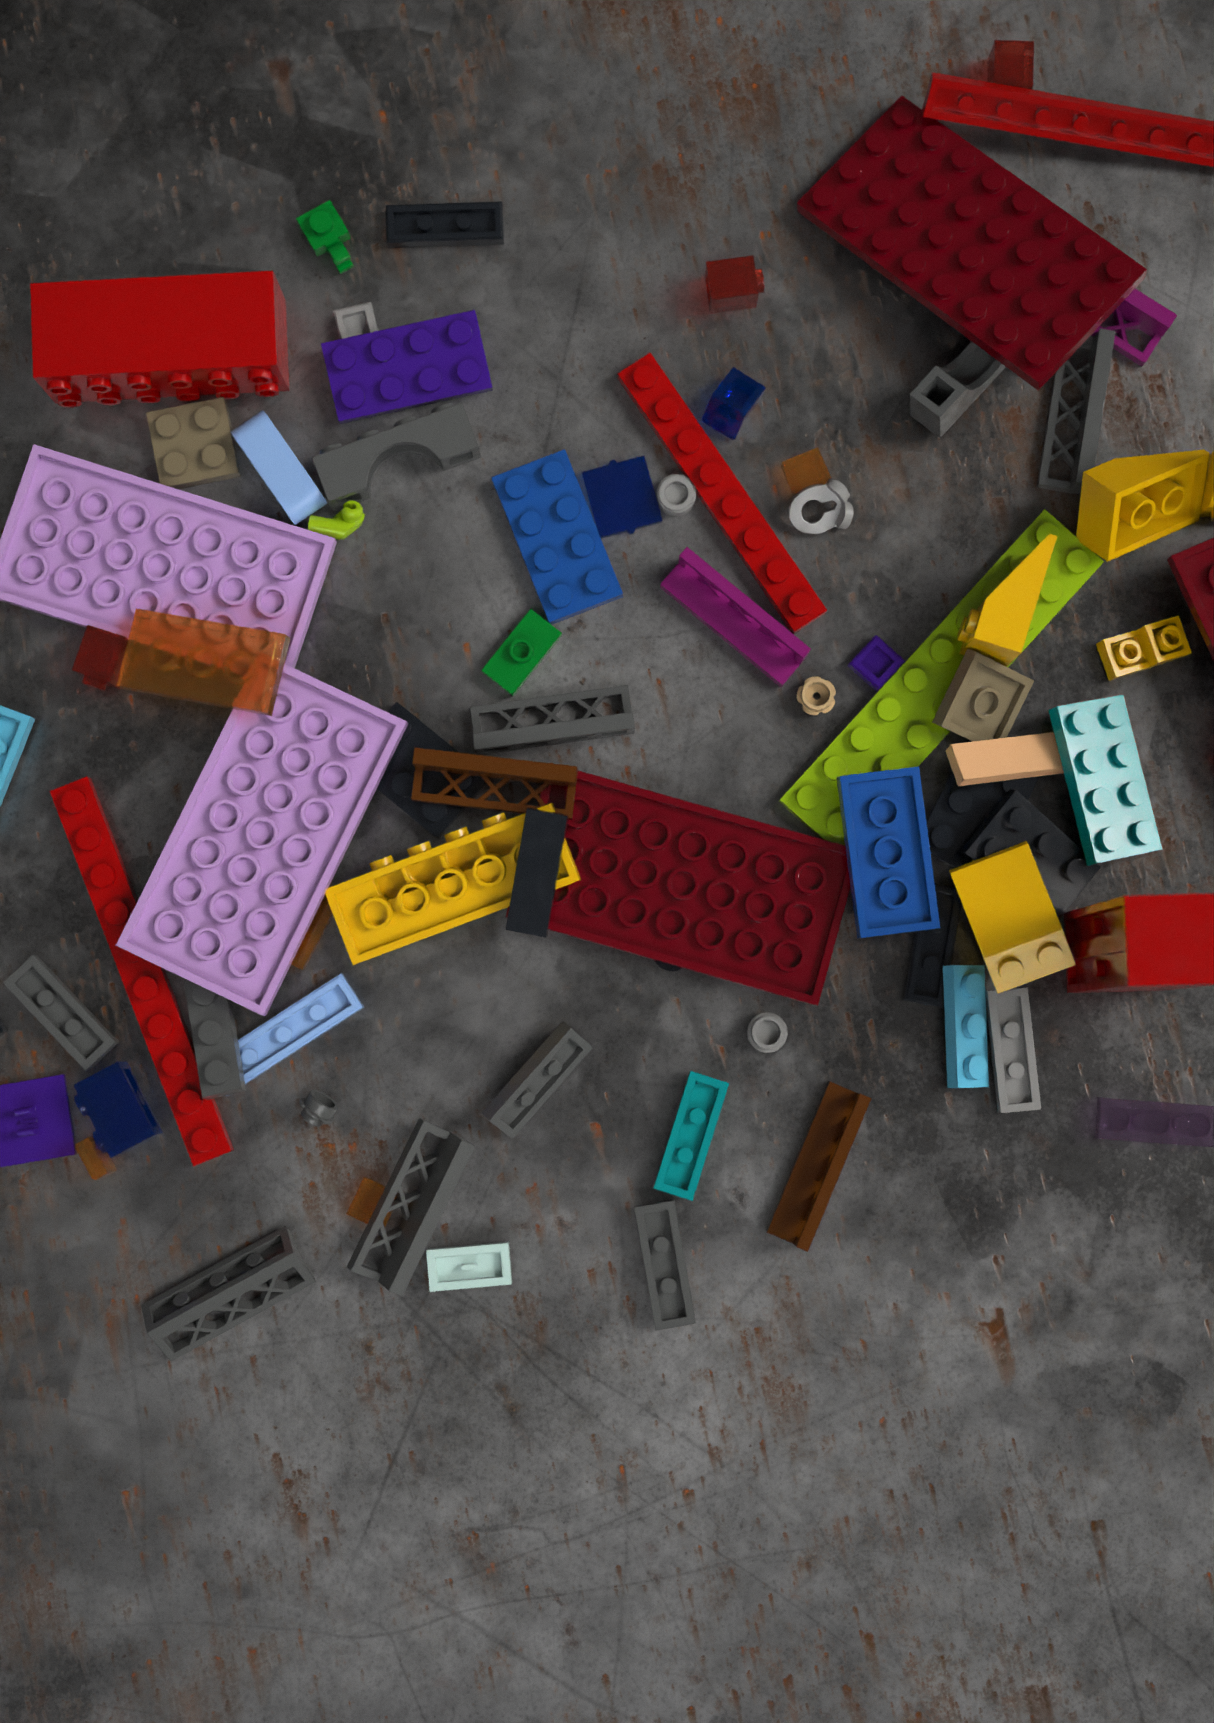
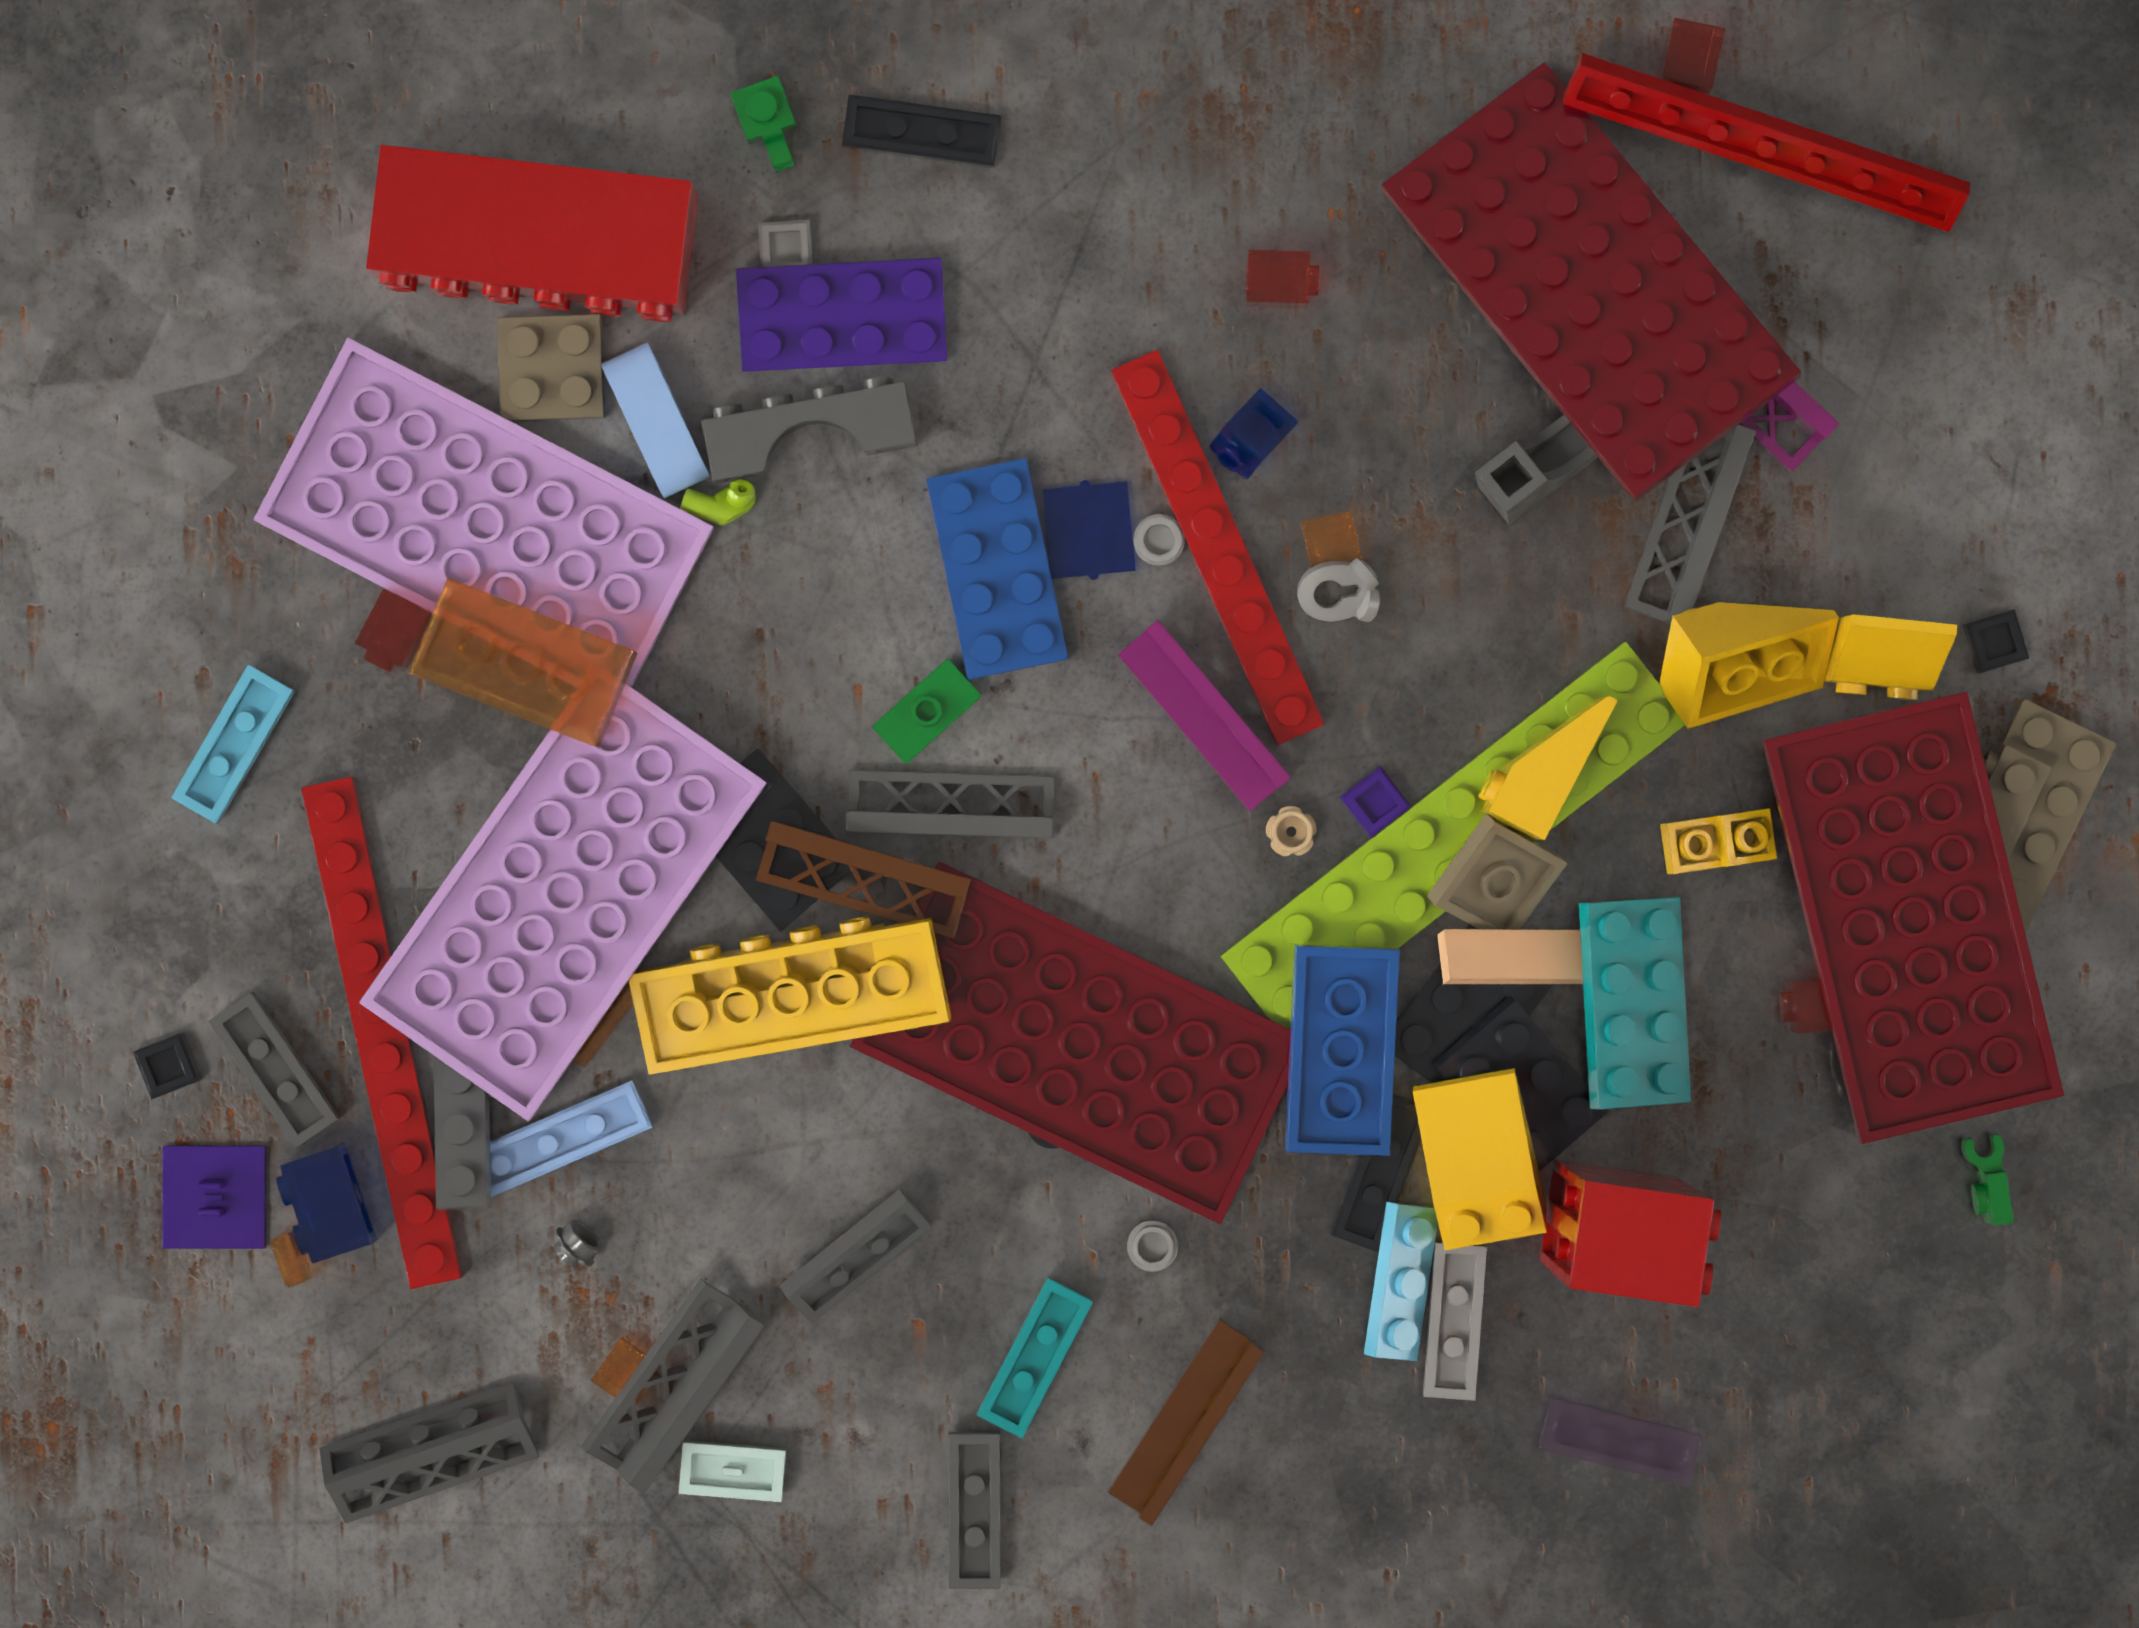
camera: 10 degrees right, 5 degrees up
black tile [506,808,569,938] -> none

